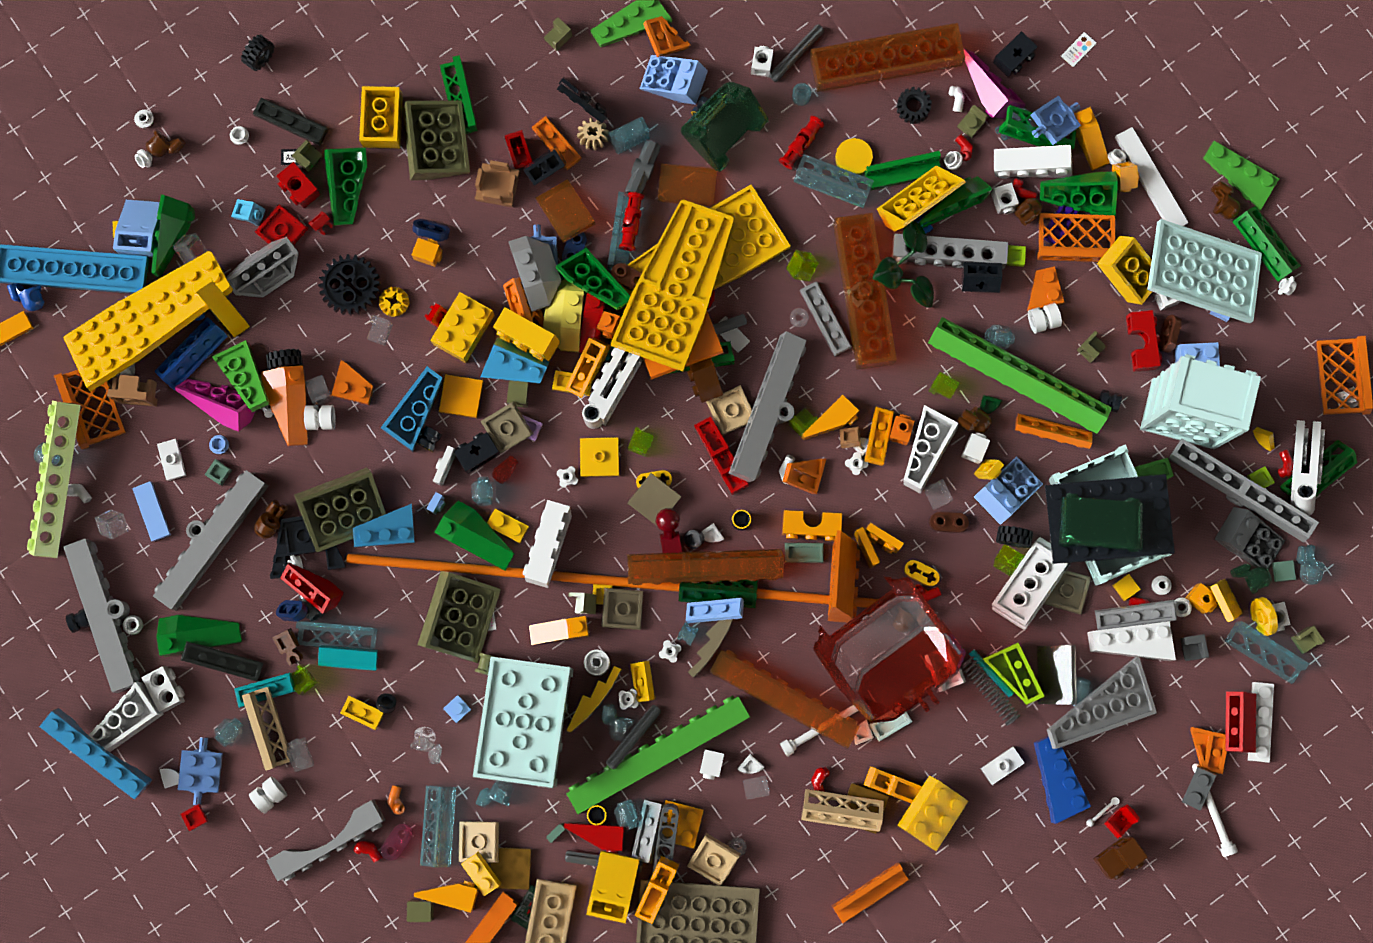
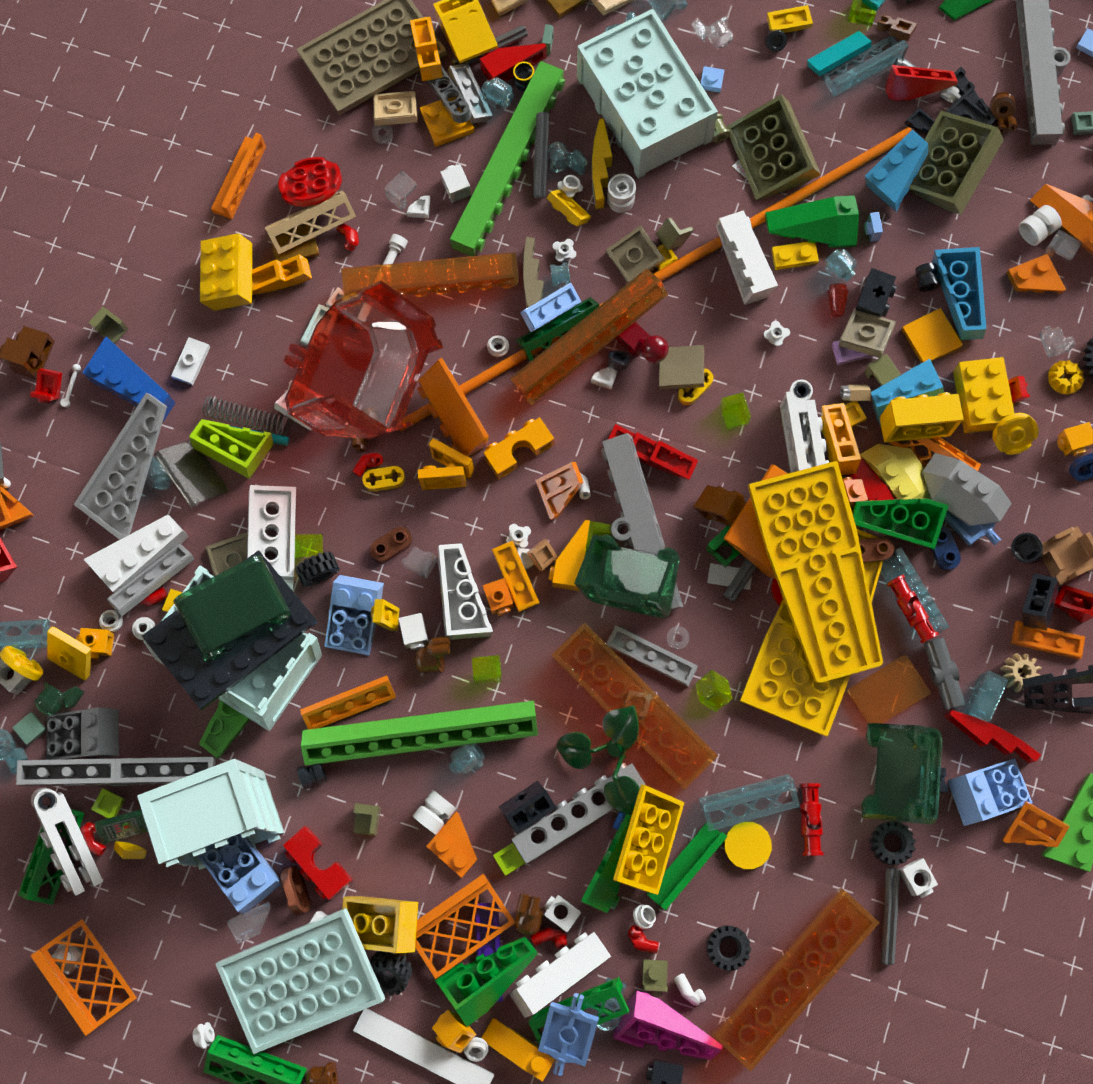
camera: 145 degrees right, 5 degrees down
dark blue plate [276,600,308,622] -> none
white plate [433,446,456,486] -> none
slope [529,616,589,645] -> none
clear orange tile [536,179,596,243] -> none
yellow plate [580,438,619,477] -> none
tan tile [706,385,752,436] -> none
black wheel [732,510,751,531] -> none
sand green tile [785,543,824,563] -> none
clear light blue wheel [792,83,811,106] -> none
dark green tile [979,395,1002,414] -> none
dark grey panel [1180,634,1209,661] -> none
none -> olive panel [88,307,128,344]
none -> clear green tile [95,809,148,844]
none -> clear tile [227,902,270,944]
none -> red tile [278,157,342,207]
none -> black tyre [370,951,412,996]
none -> white plate [487,335,509,357]
none -> clear green windscreen [574,534,680,619]
none -> tan piece [840,384,871,401]
none -> black tyre [869,821,916,865]
none -> red slope [944,710,1041,764]
none -> yellow tile [993,413,1039,455]
none -> black wheel [1011,533,1044,565]

